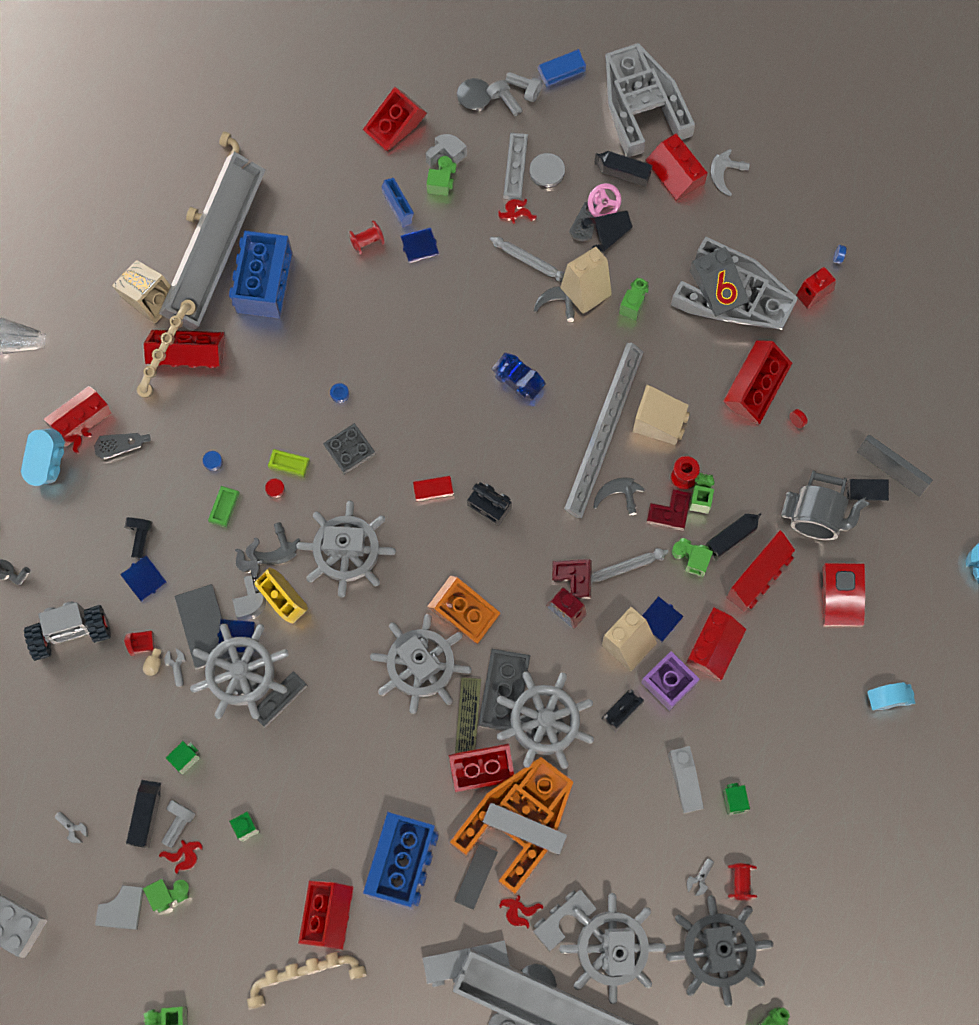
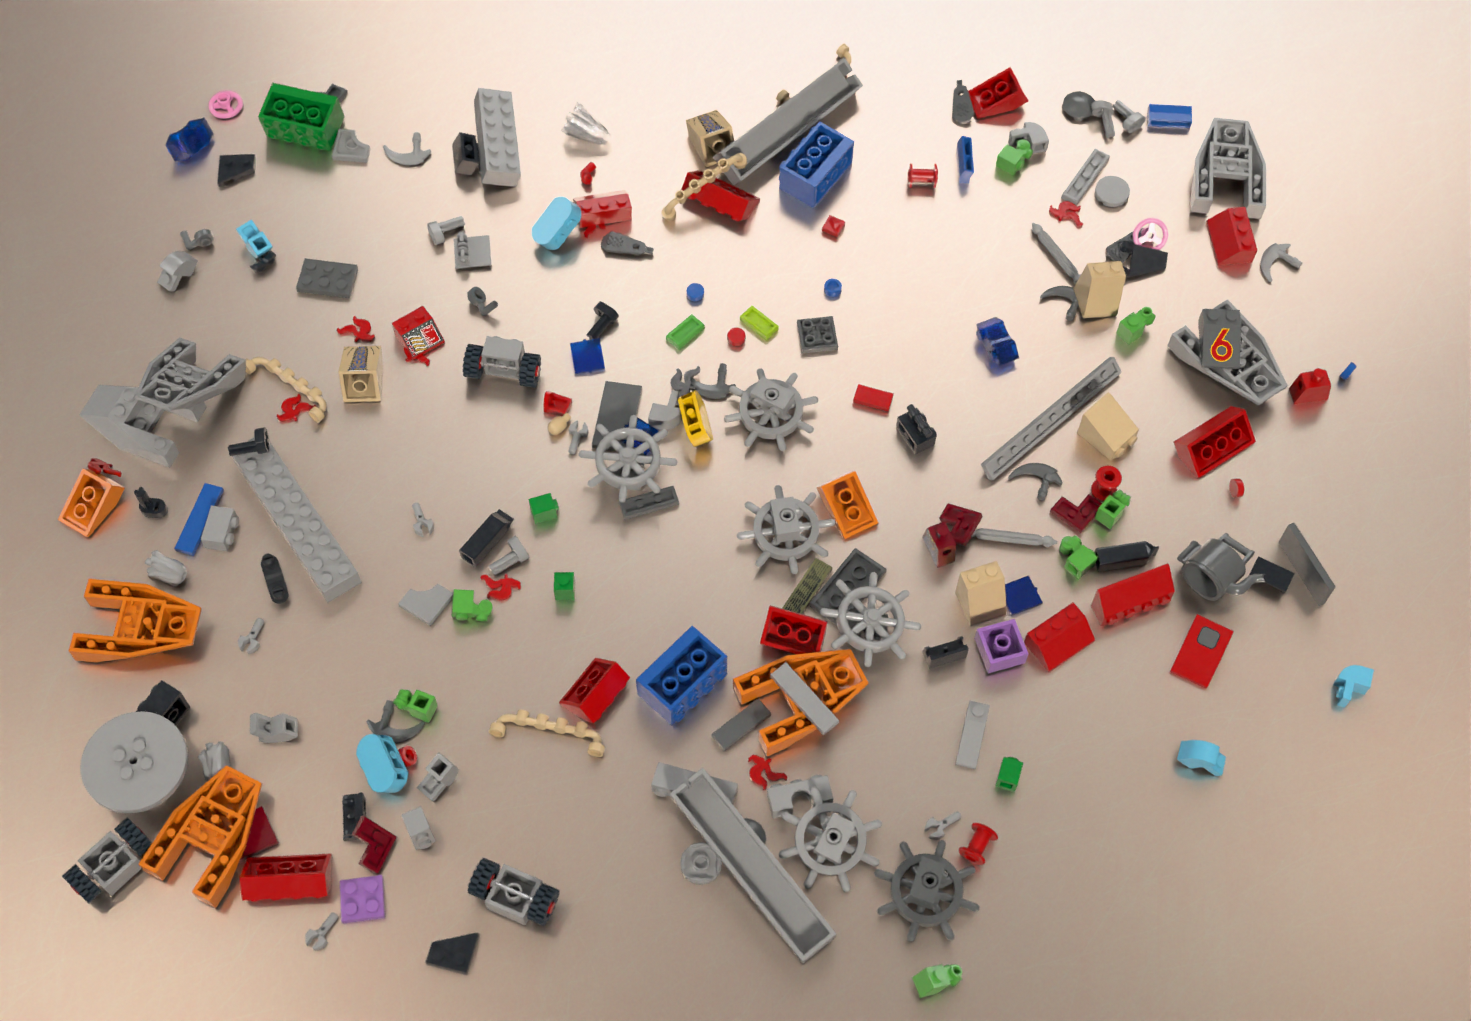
camera: 25 degrees right, 10 degrees down
clear blue piece [401,228,439,263] -> none
black piece [594,151,653,187] -> none
none -> red arm [580,162,597,185]
none -> red tile [822,215,846,238]
none -> dark grey piece [952,79,975,125]

